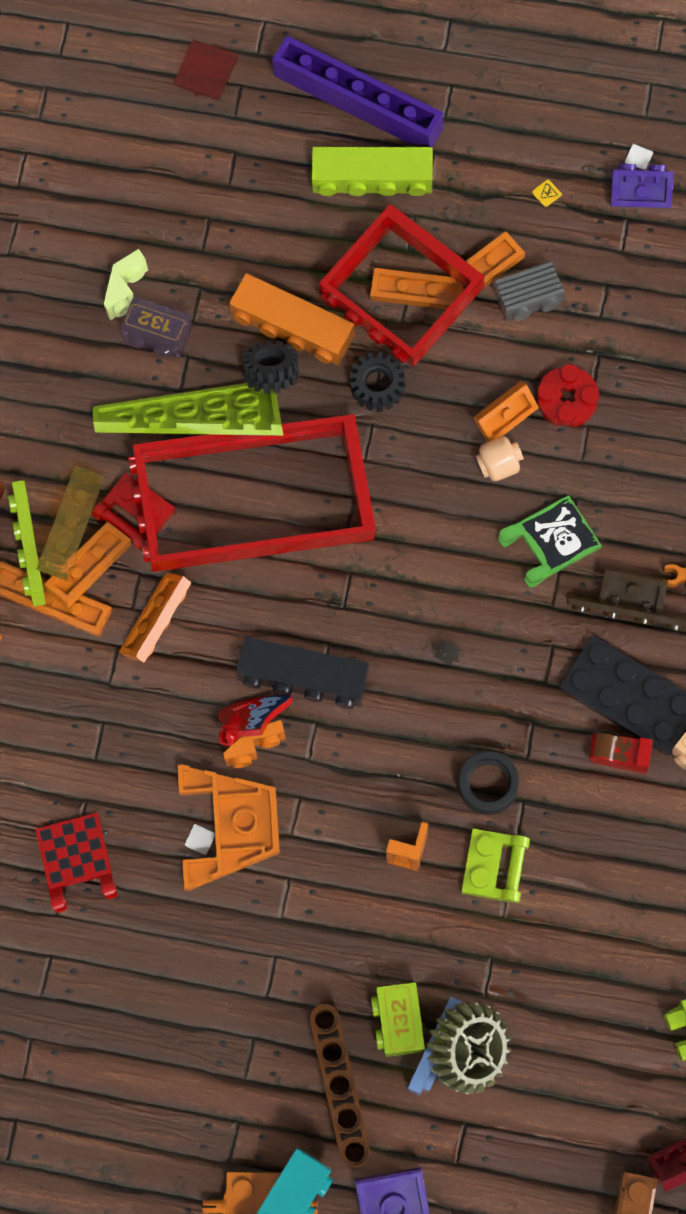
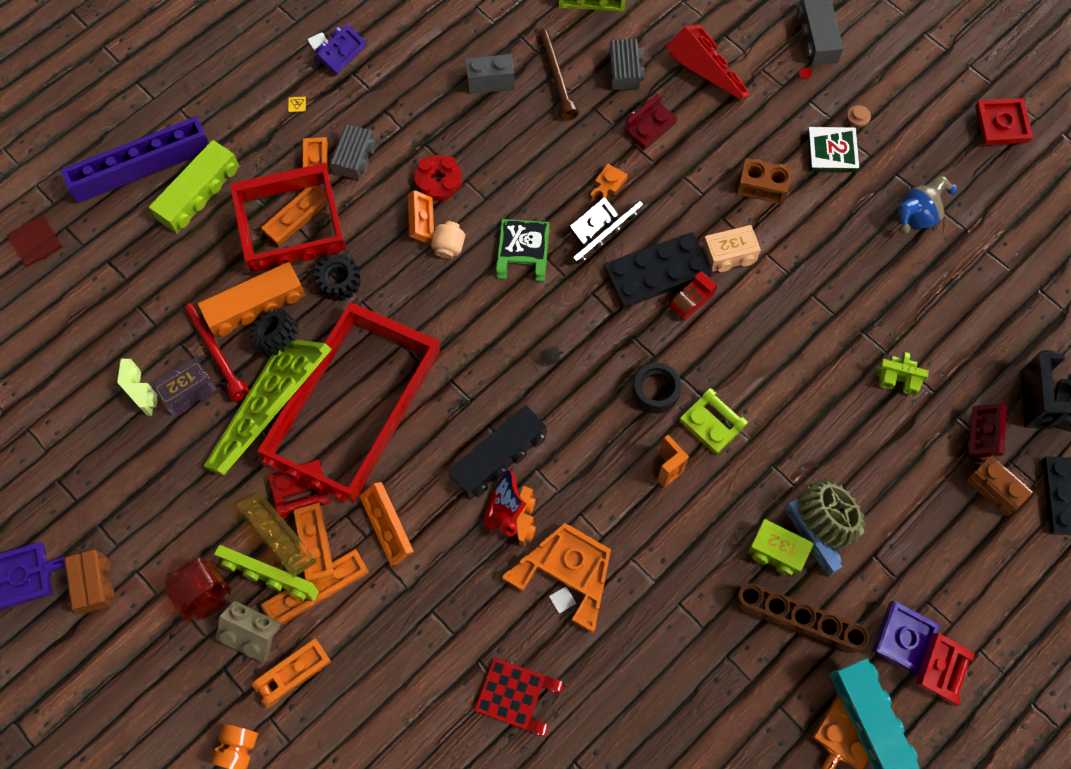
camera: 60 degrees left, 5 degrees down
none -> red piece [185,303,250,402]

